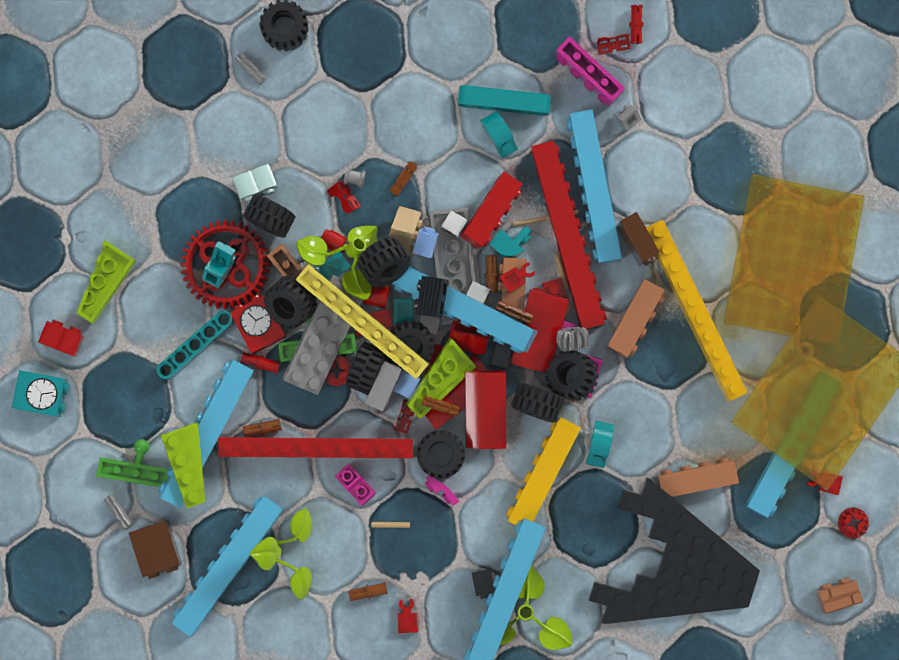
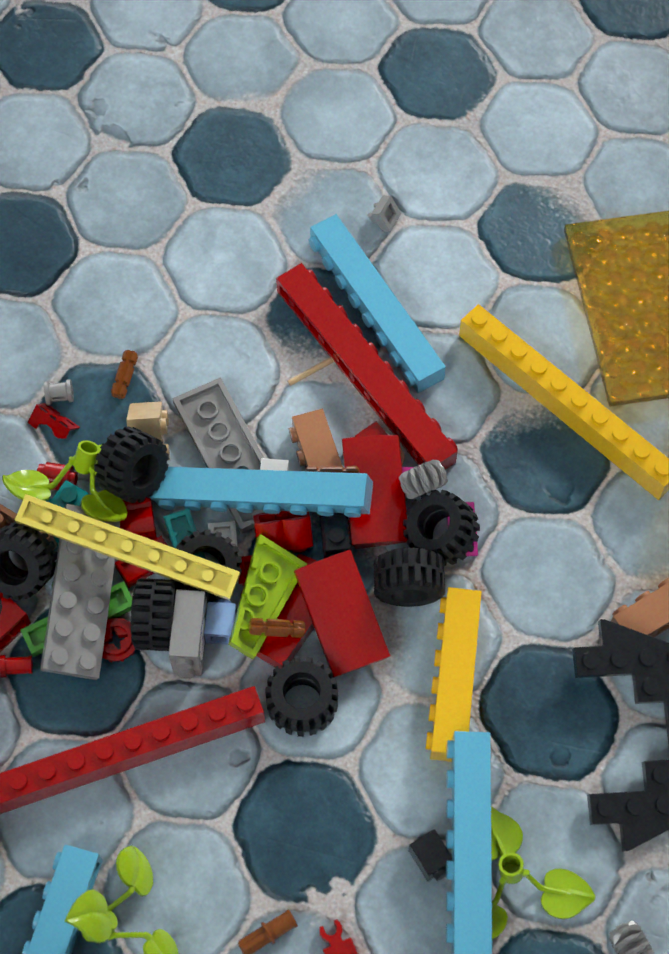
camera: 20 degrees left, 20 degrees down
dark orange axle [243,418,282,437] -> none
dark pink slope [335,464,377,507] -> none
tan piece [371,522,410,528] -> none
red piece [395,399,414,434] -> none
light blue brick [413,227,439,258] -> none
black brick [414,276,448,318] -> none
dark pink slope [425,475,459,506] -> none
white tile [441,210,468,237] -> none
teal beam [457,85,551,116] -> none
red brick [460,171,522,249] -> none
teal brick [480,111,518,159] -> none
dark orange axle [484,255,499,293] -> none
teal brick [488,226,531,258] -> none
red plate [499,262,535,293] -> none
tan piece [554,253,569,291] -> none
dark pink brick [555,36,625,106] -> none
teal brick [585,420,614,468] -> none
red piece [597,34,631,55] -> none
nougat brick [606,279,665,358] -> none
reddish brown brick [616,212,660,266] -> none
red pin [629,5,644,44] -> none

